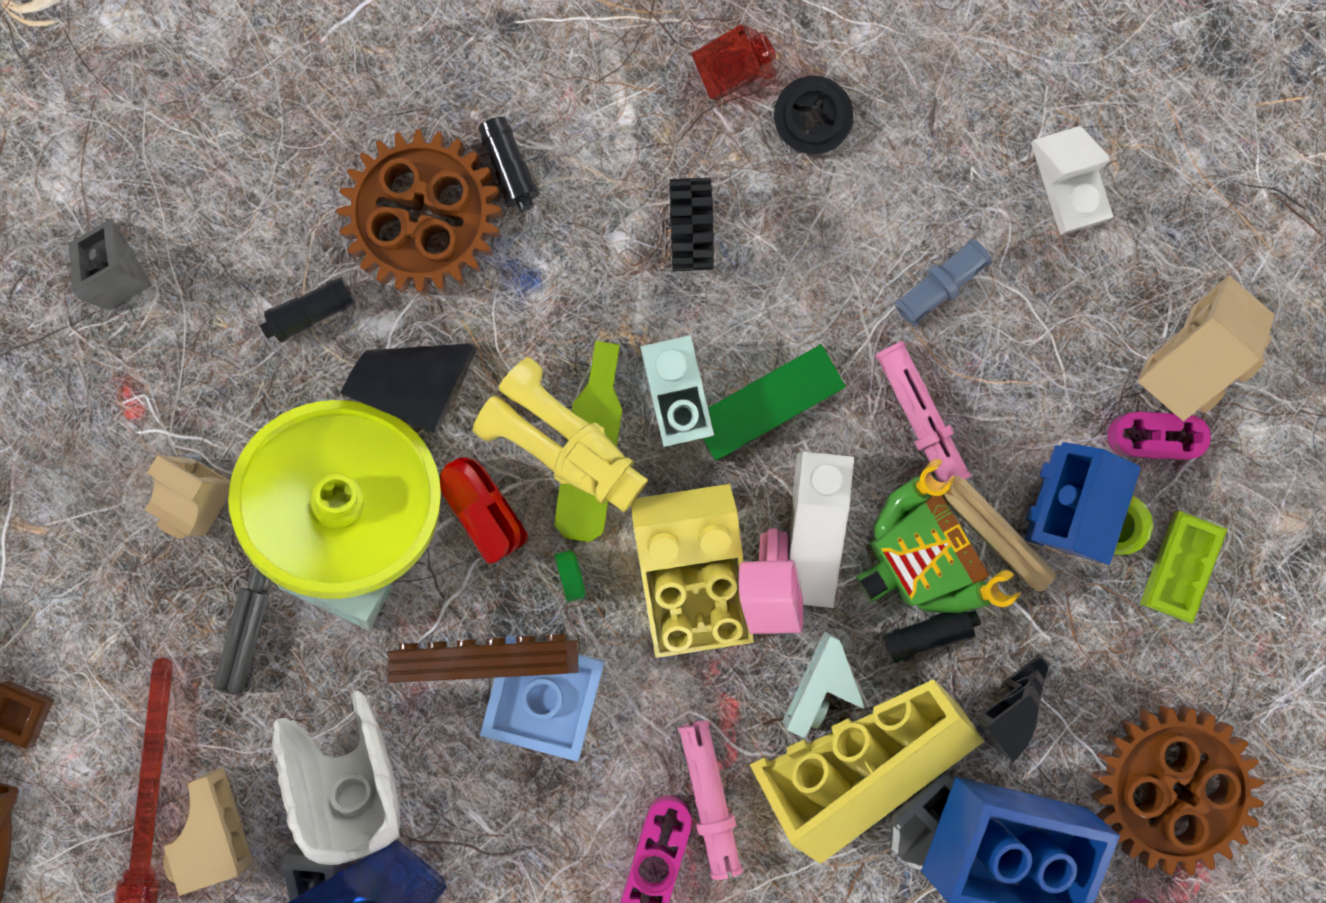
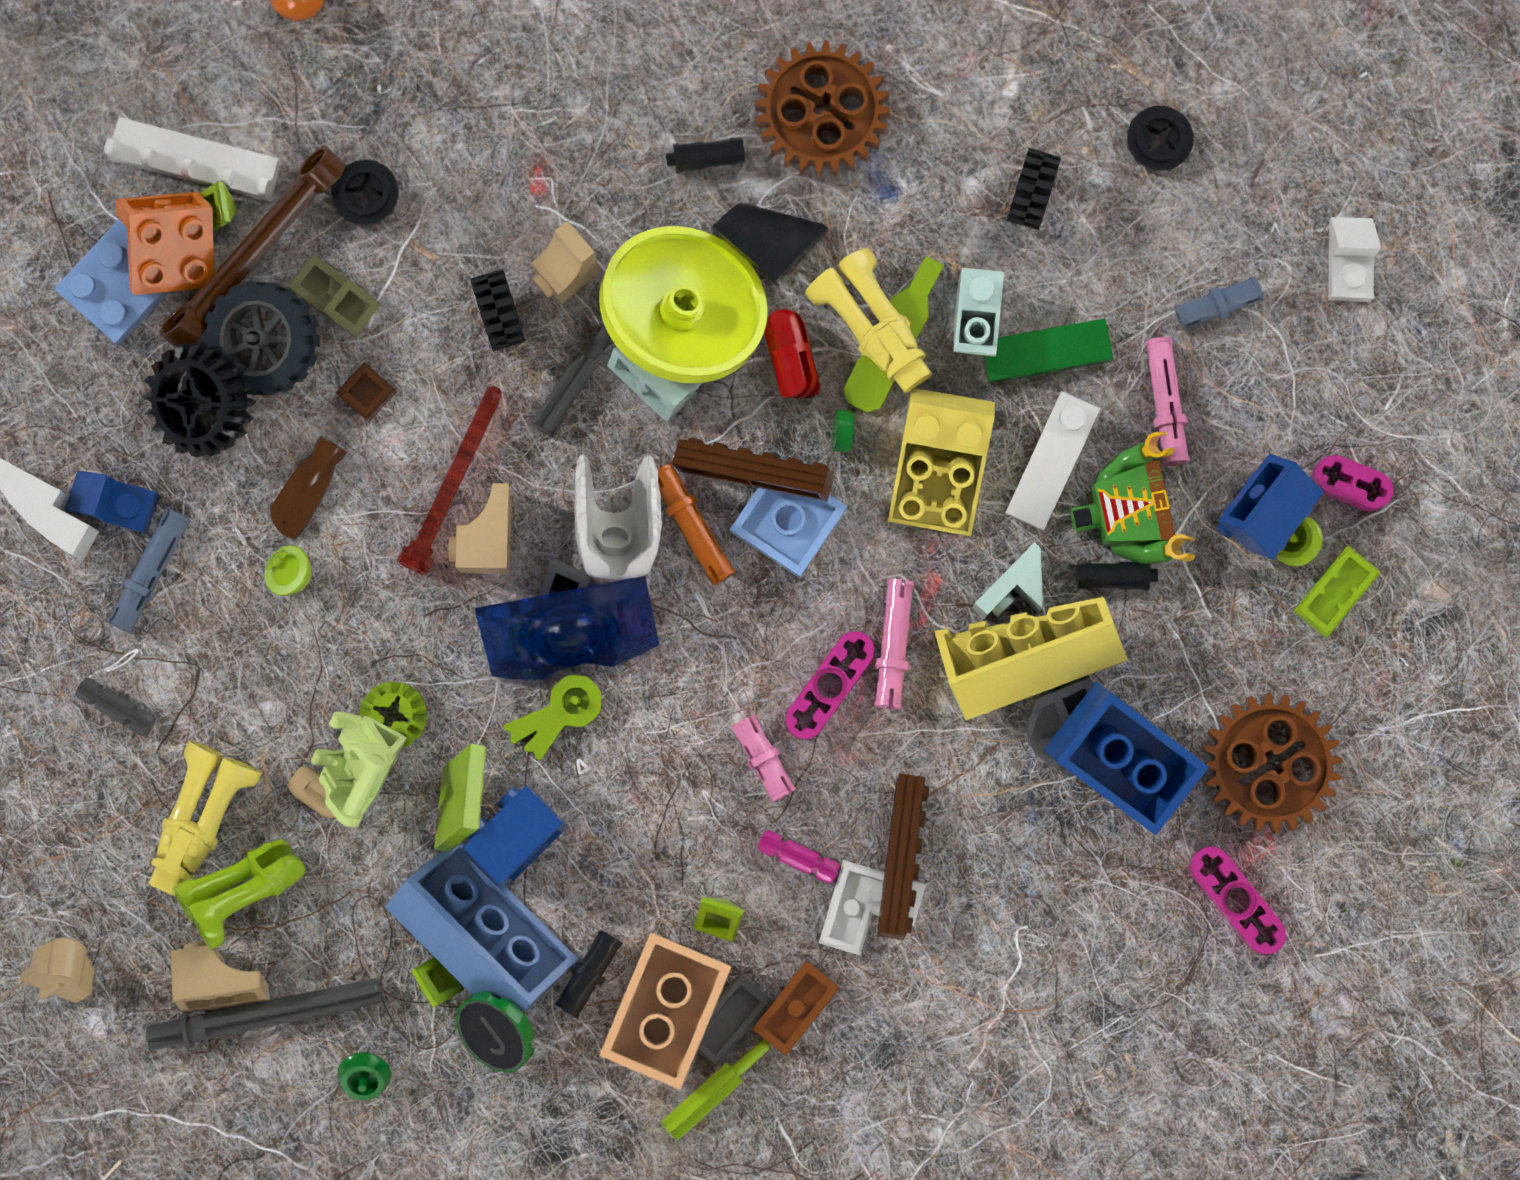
camera: 20 degrees right, 5 degrees down
dark grey slope [69,218,152,310] -> none
black piece [478,116,540,212] -> none
clear red bracket [691,24,777,101] -> none
bright pink beam [739,528,803,634] -> none
tan axle [942,476,1056,592] -> none
black slope [975,654,1049,762] -> none
tan brick [1137,275,1275,422] -> none
none -> black tyre [470,269,526,352]
none -> orange pin [658,463,736,586]

